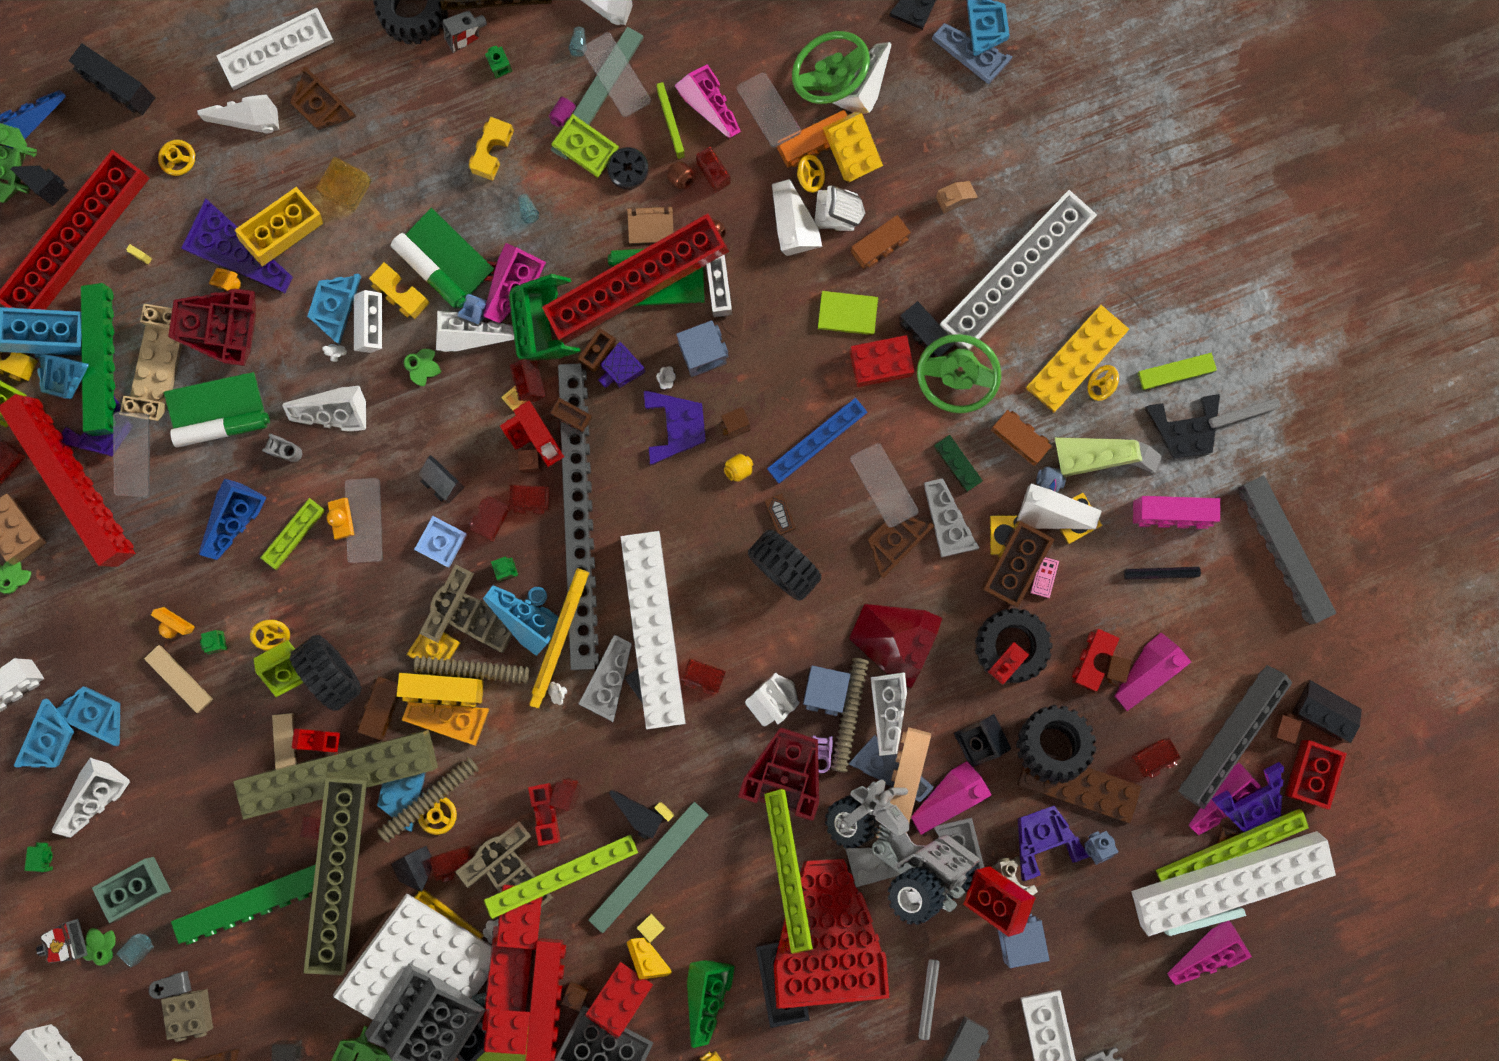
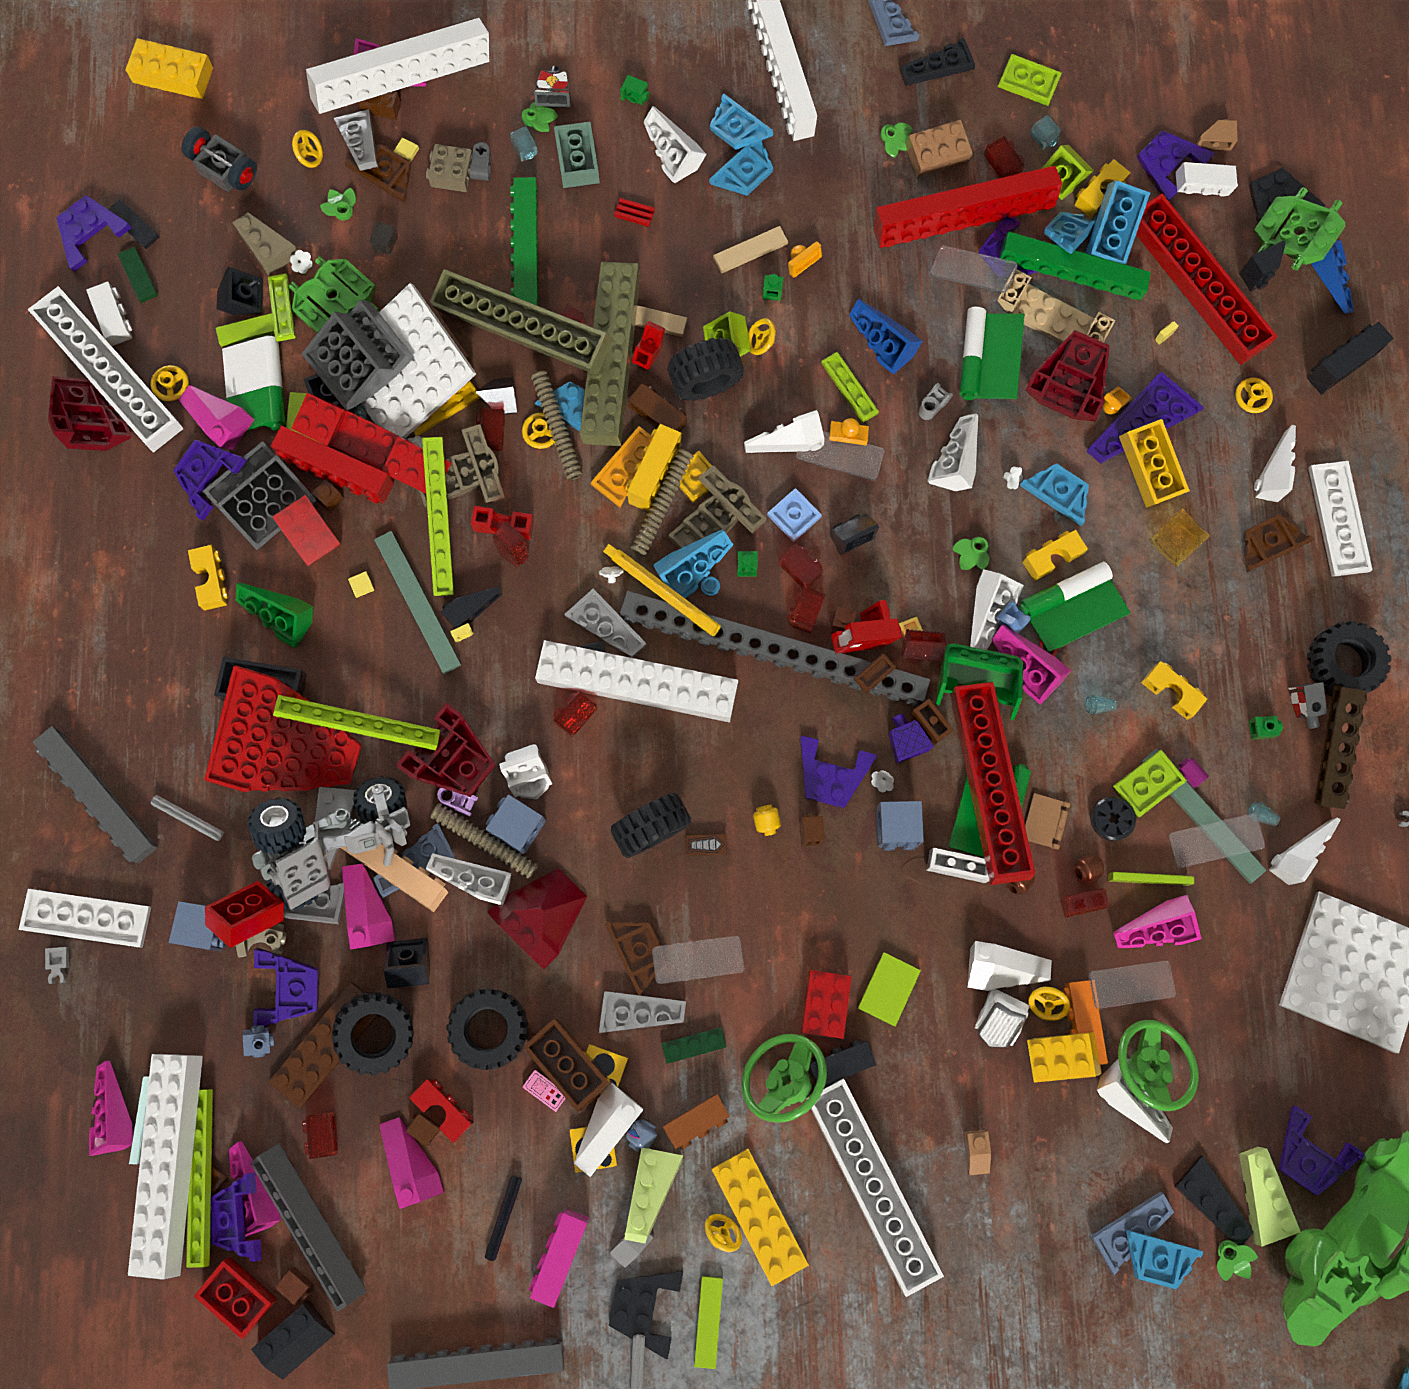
camera: 105 degrees right, 5 degrees down
white brick [354,290,382,353] -> none
yellow wing [626,938,672,980] -> none
blue plate [767,398,868,484] -> none
dark orange brick [851,215,911,270] -> none
red plate [988,642,1029,685] -> none
none -> red tile [614,198,655,227]
none -> white wedge [744,410,824,453]

